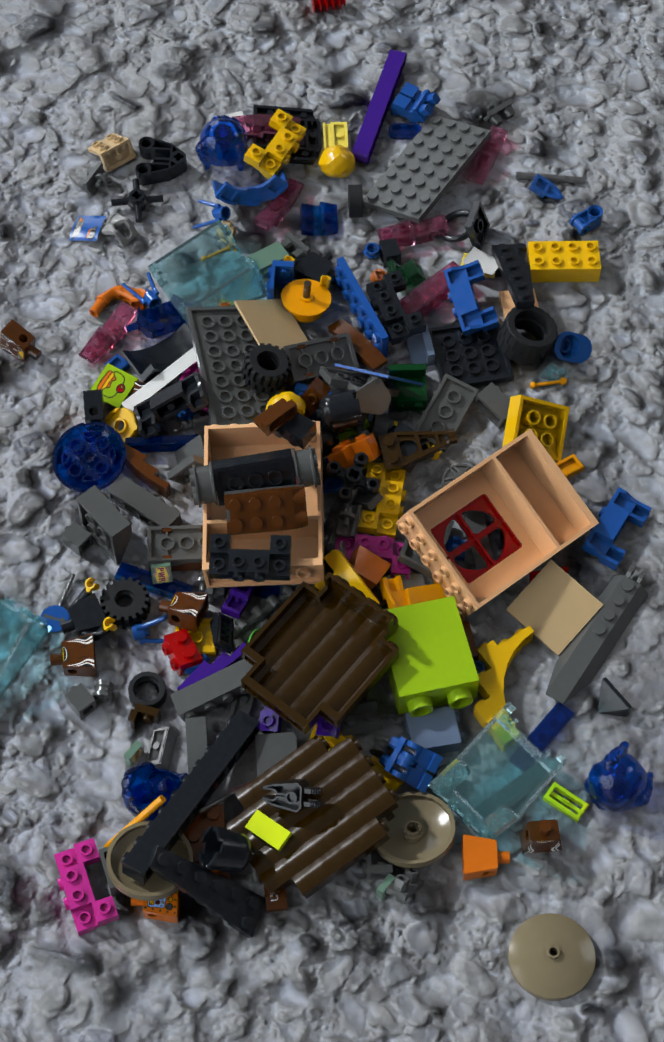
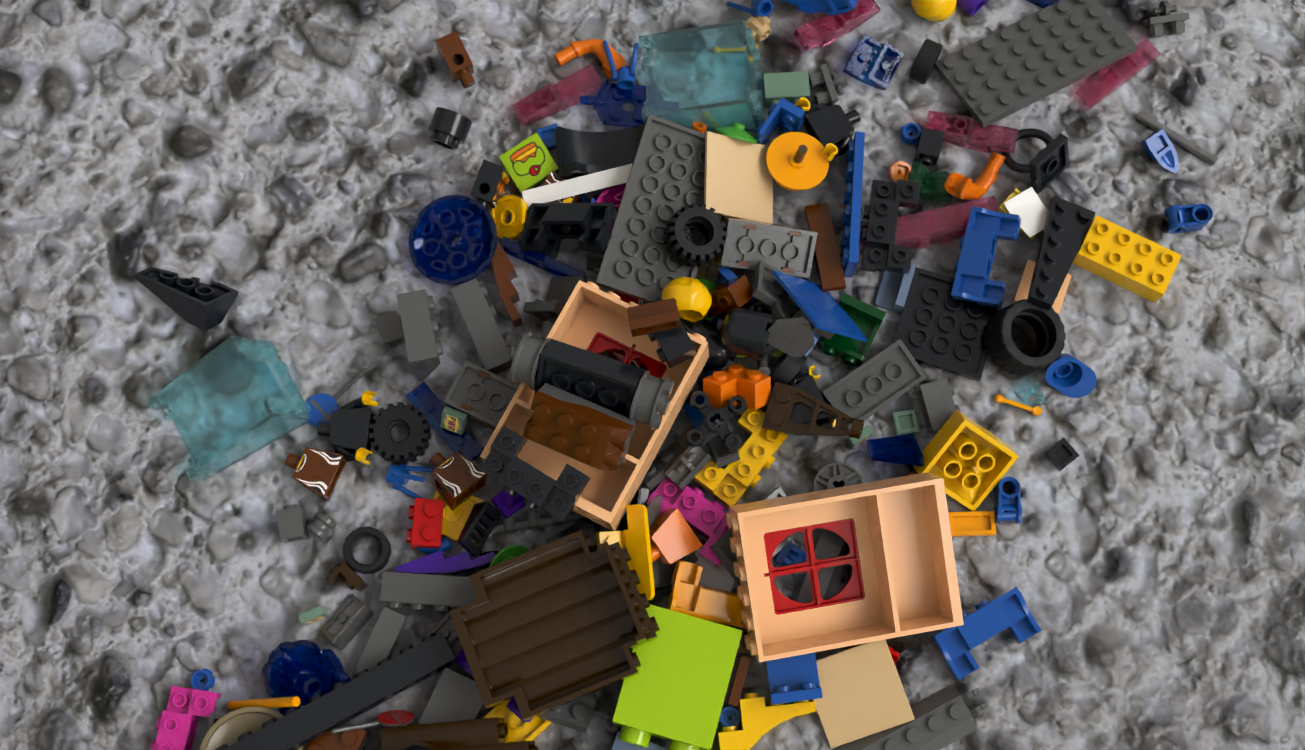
camera: 30 degrees right, 15 degrees up
none -> blue plate [190,669,215,691]
none -> black piece [428,107,472,150]
none -> bright green dish [713,122,758,143]
none -> blue bracket [766,652,823,704]
none -> sand green tile [847,426,873,450]
none -> clear blue wing [867,434,924,466]
none -> sand green tile [891,409,920,437]
none -> orange piece [944,151,1006,200]
none -> blue piece [993,477,1022,524]
none -> black plate [1044,437,1080,472]

